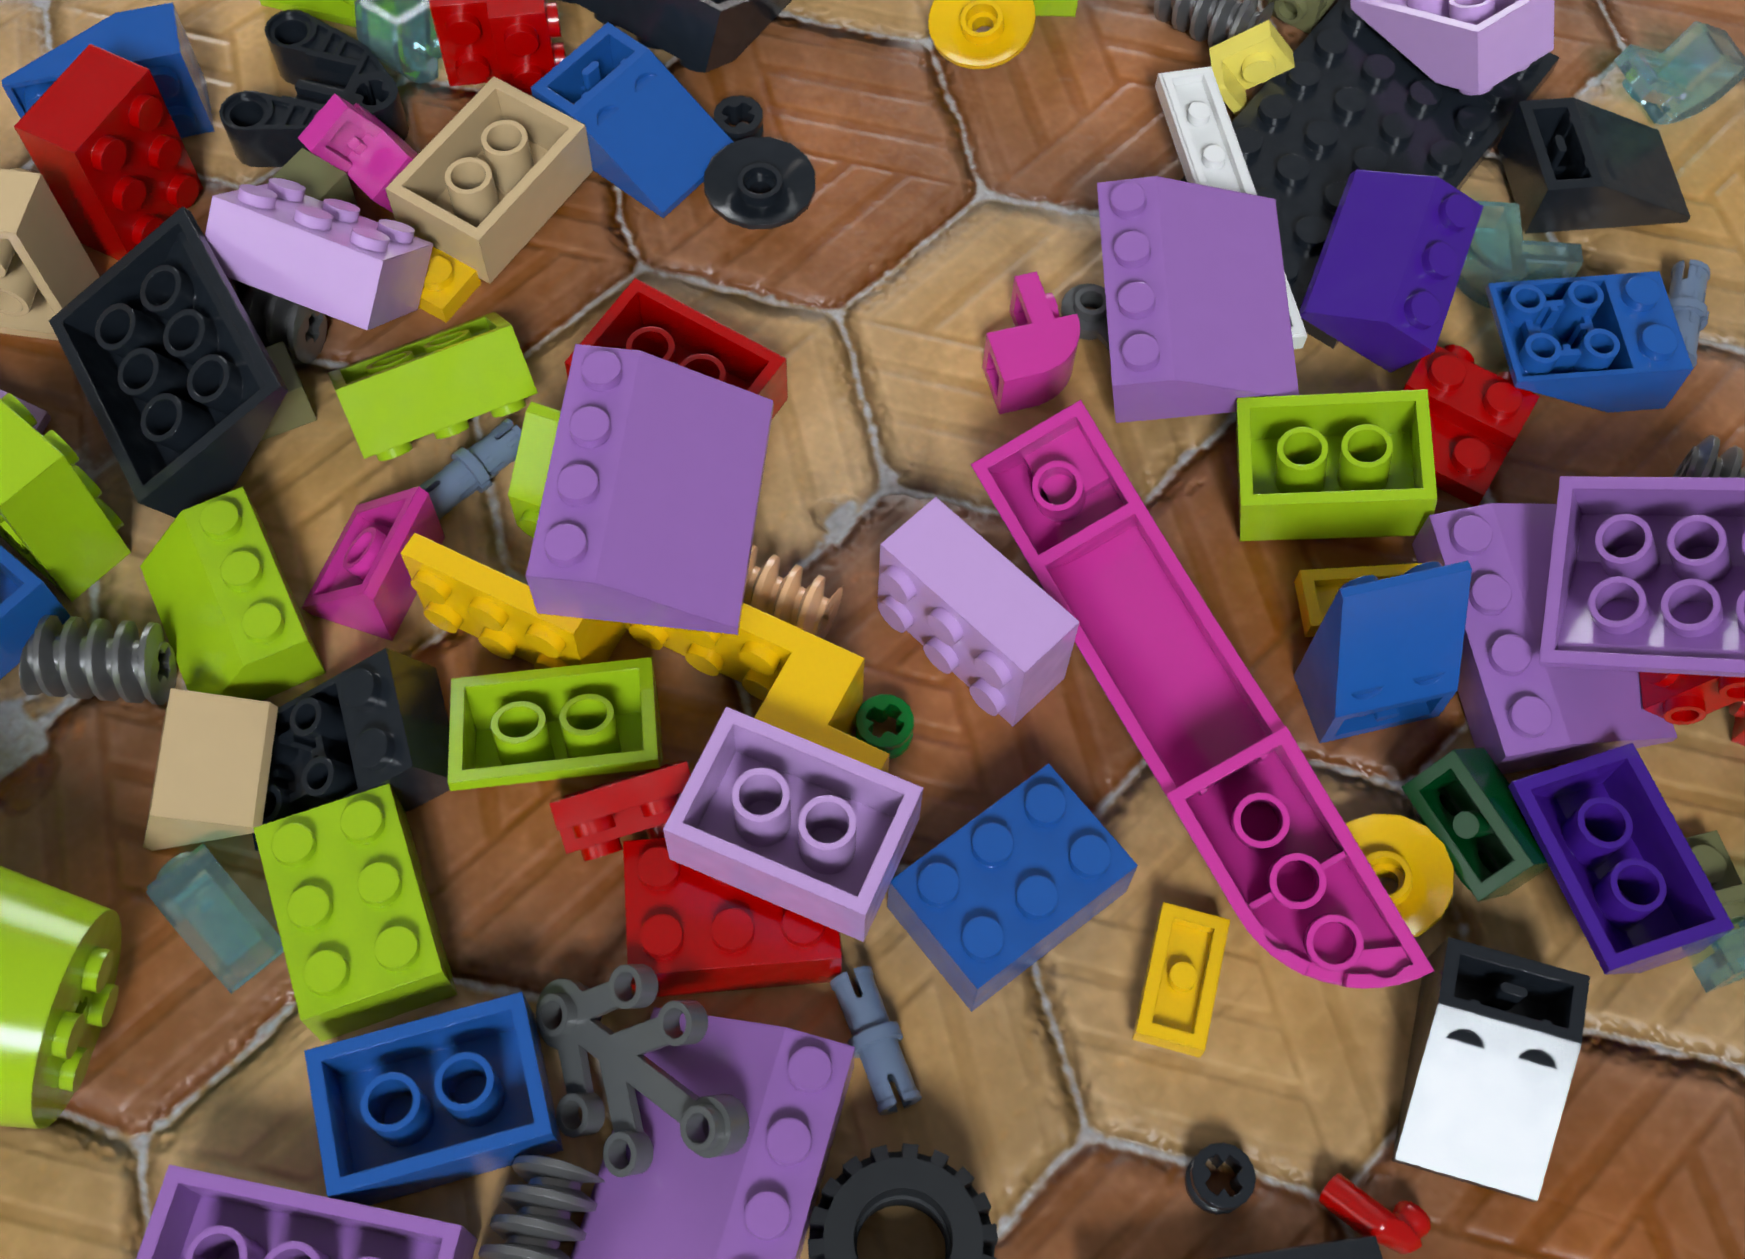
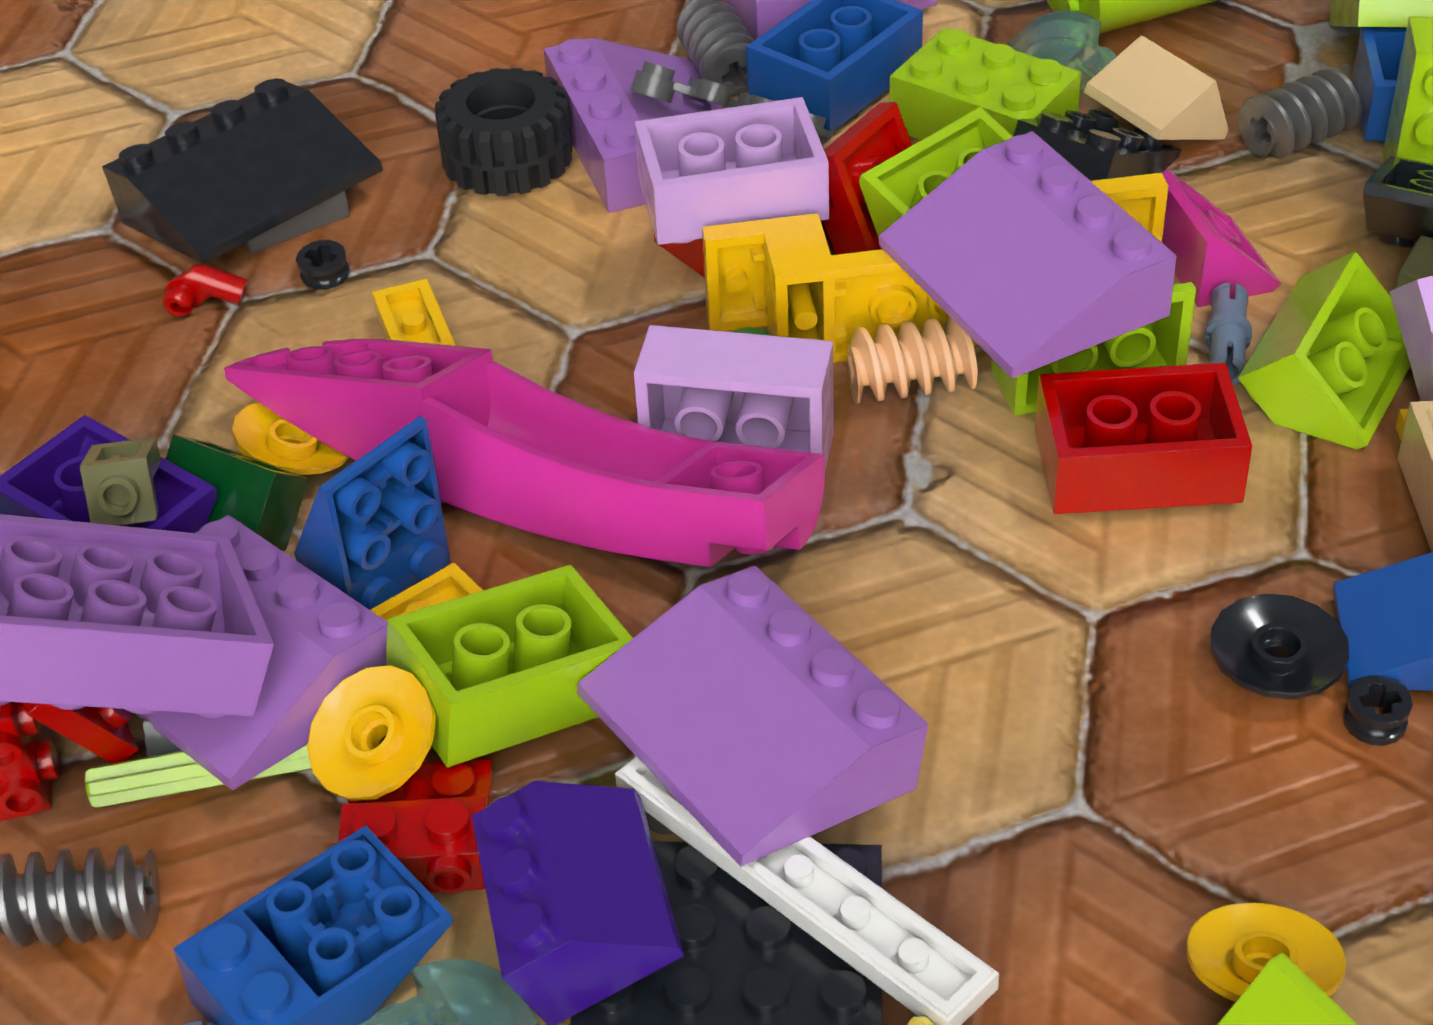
camera: 150 degrees right, 20 degrees down
lime slope [140,486,326,701] -> none
sand blue pin [830,966,922,1115] -> none
blue brick [887,763,1138,1012] -> none
dark pink brick [982,271,1080,415] -> none
slope [1392,937,1590,1202] -> none
none -> olive bracket [79,437,161,526]
none -> yellow dish [307,665,436,801]

